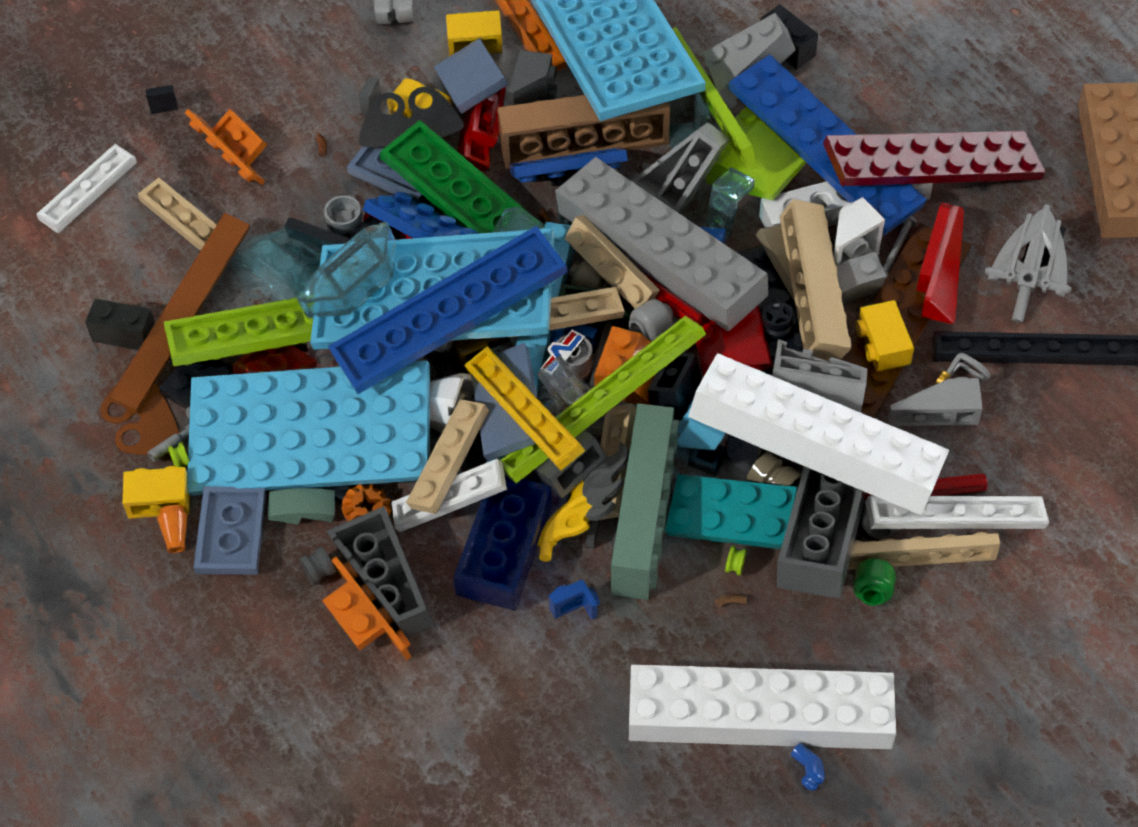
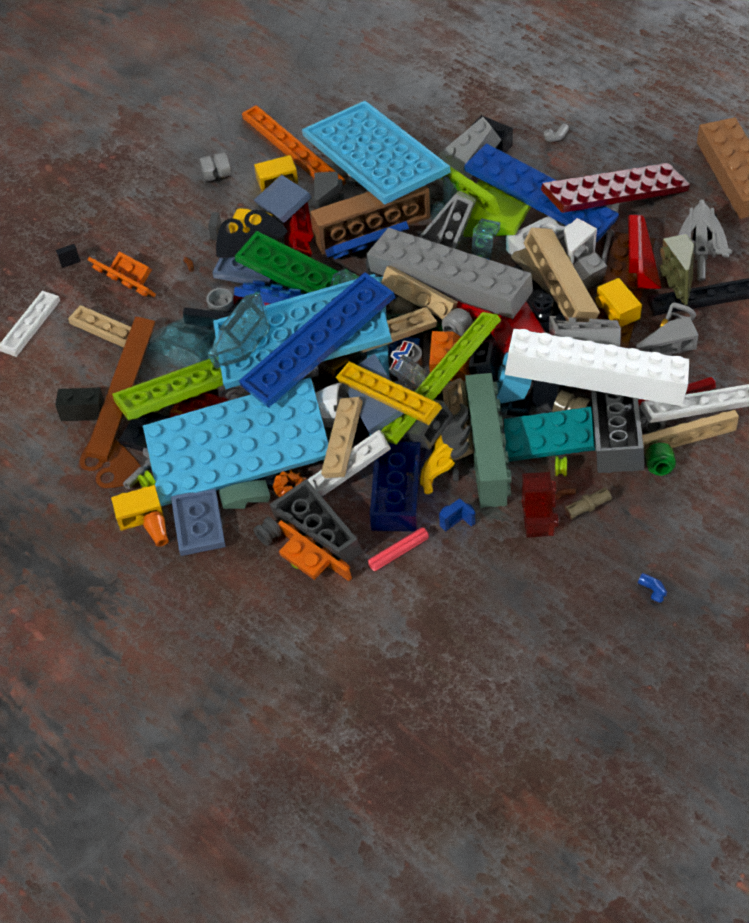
camera: 10 degrees left, 5 degrees down
white brick [629,665,896,750] -> none
none -> coral axle [368,527,429,571]
none -> clear red brick [521,472,558,538]
none -> light grey arm [543,124,569,142]
none -> dark tan pin [565,487,612,520]
none -> olive slope [660,234,694,305]

